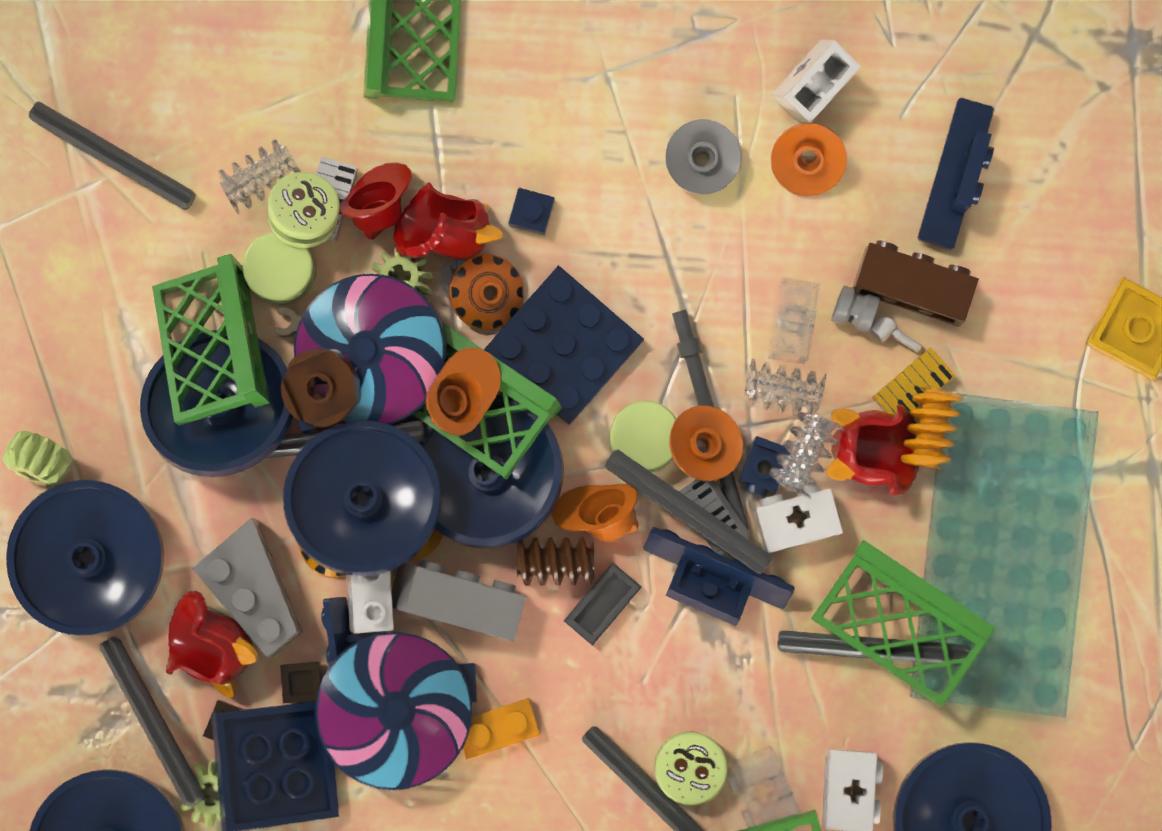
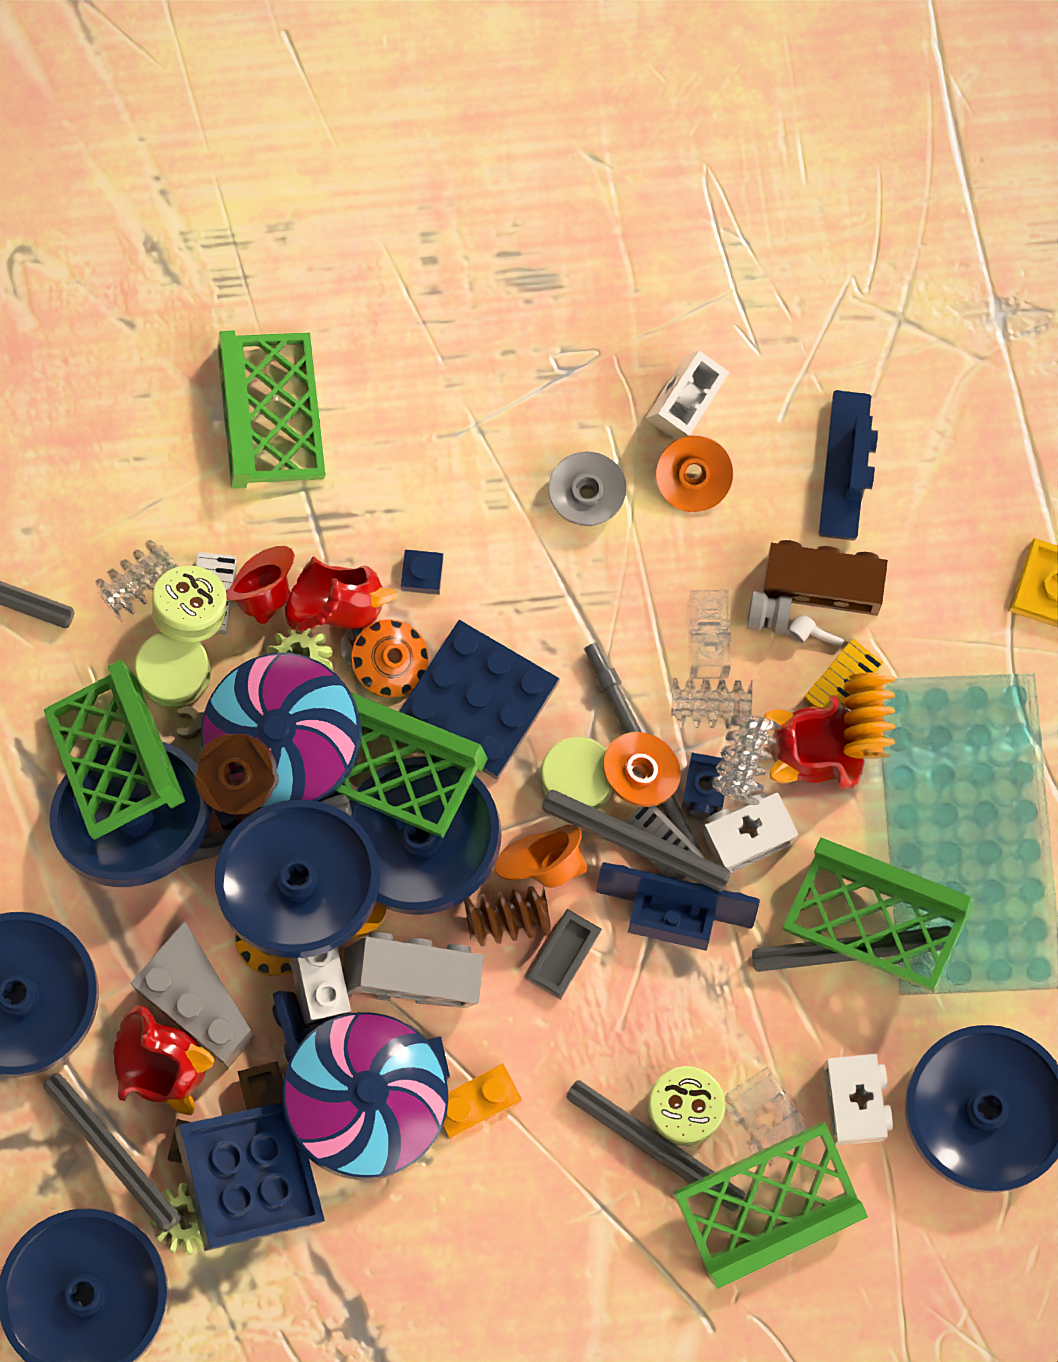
camera: 10 degrees left, 10 degrees down
orange piece [426,348,501,435] -> none

